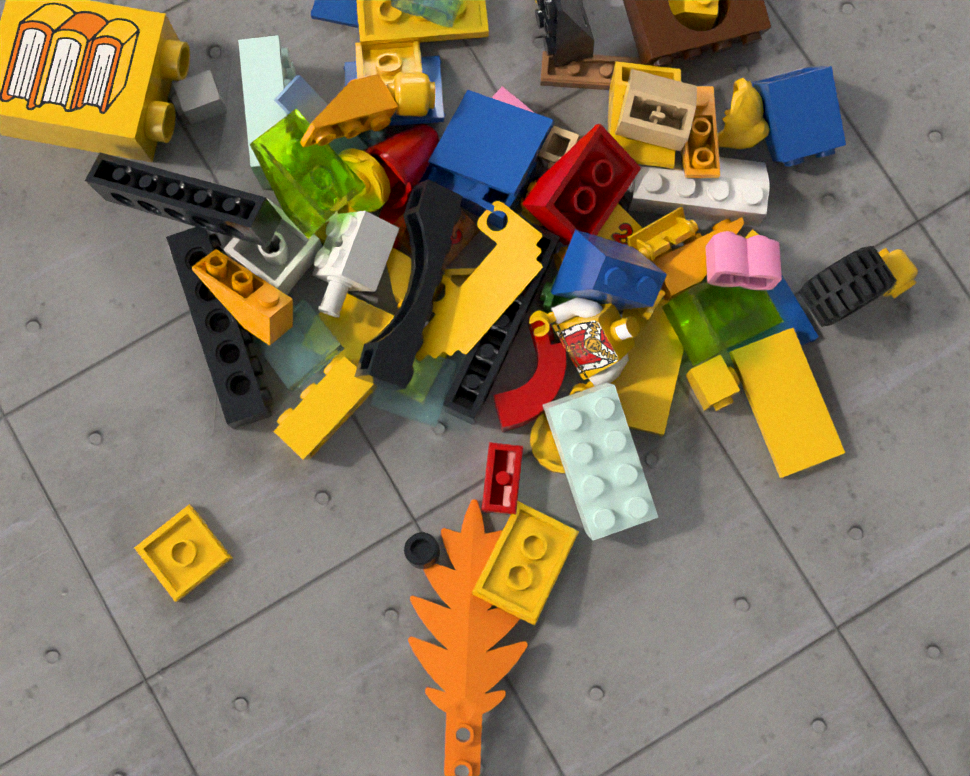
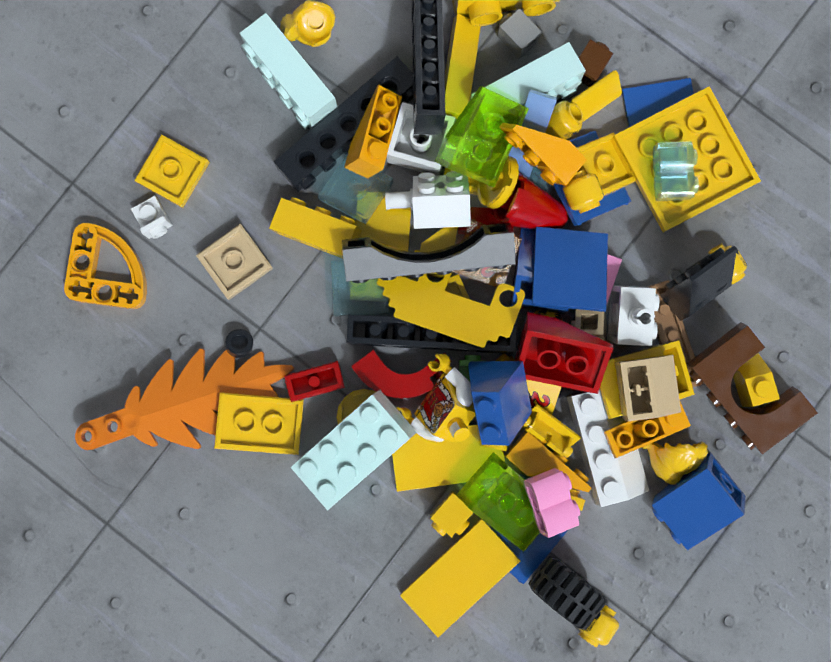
camera: 70 degrees right, 5 degrees up
none -> light orange beam [64,223,147,309]
none -> white bracket [131,196,173,239]
none -> tan plate [196,224,273,300]
none -> light aqua brick [240,13,337,130]
none -> yellow hair [280,0,336,47]
none -> yellow tile [444,14,481,121]
none -> yellow head [545,101,584,140]
none -> yellow slope [571,70,622,122]
none -> reddish brown brick [579,39,613,87]
none -> white brick [607,285,659,346]

